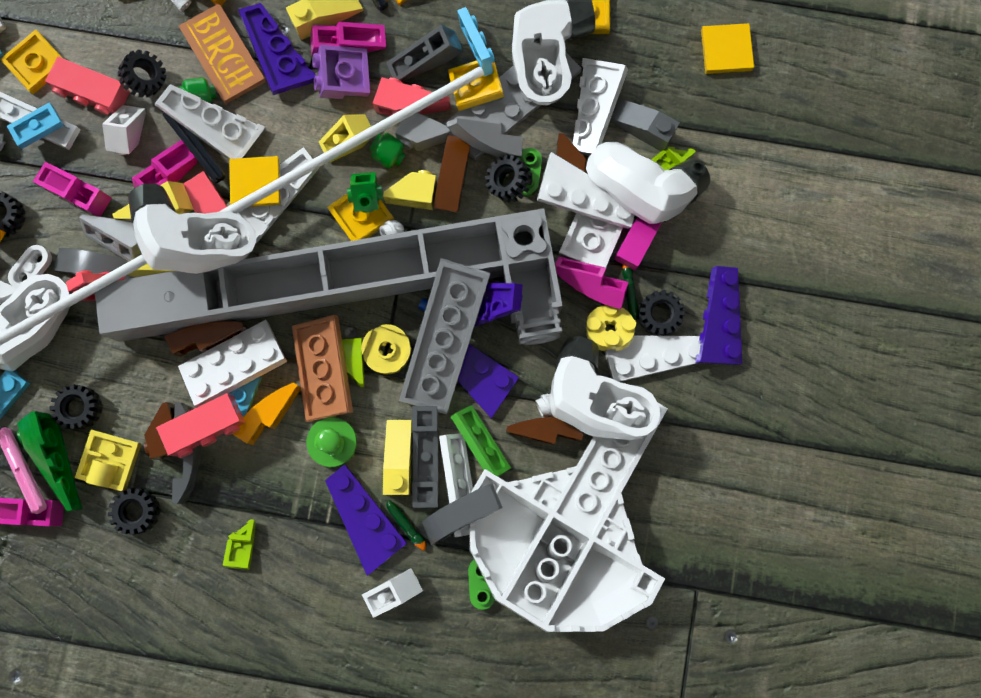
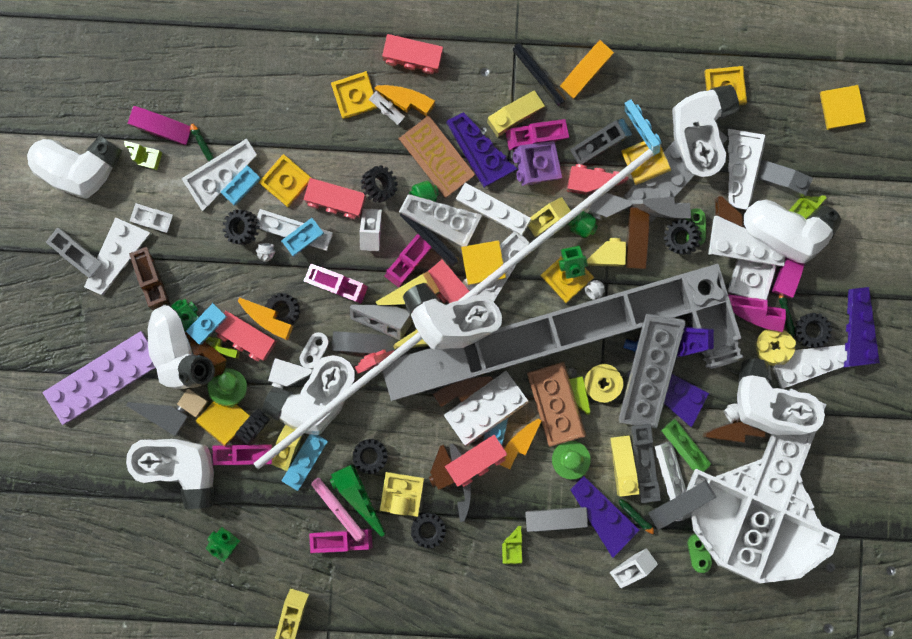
camera: 10 degrees left, 5 degrees up
none -> white plate [456,183,531,236]
none -> light grey slope [526,507,588,532]

